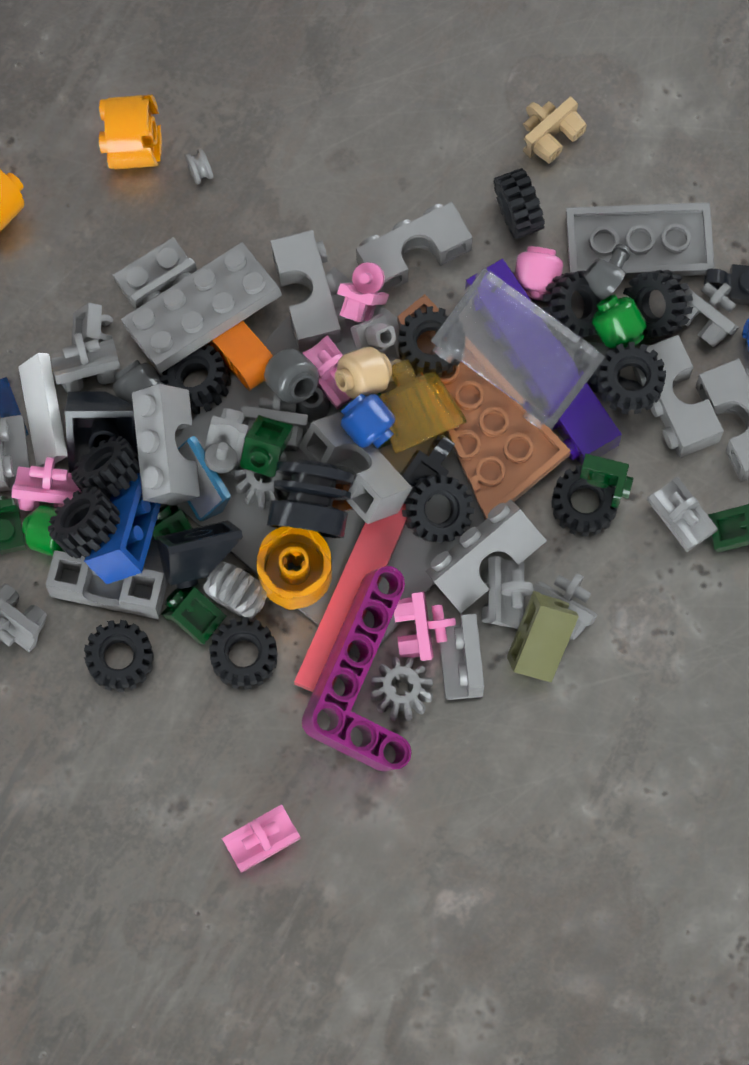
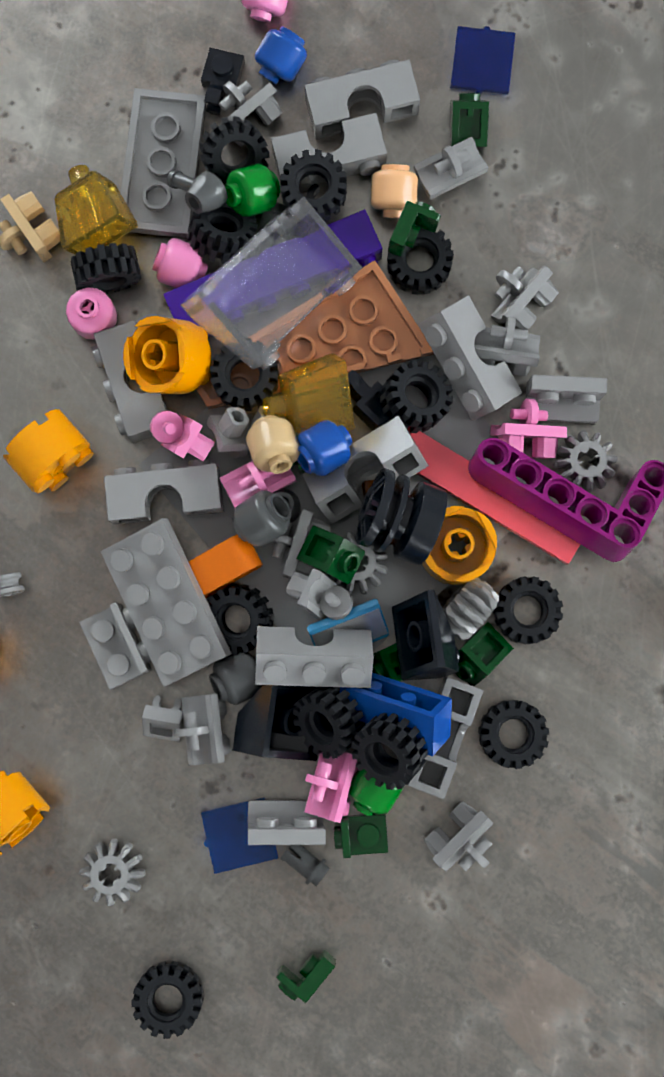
camera: 80 degrees left, 10 degrees up
white tile [18,353,68,467] -> none
olive hinge [507,591,579,683] -> none
none -> light orange brick [3,409,94,494]
none -> clear yellow torso [54,165,138,256]
none -> bright pink head [66,287,117,340]
none -> light orange brick [123,316,211,395]
none -> light nougat head [371,164,418,218]

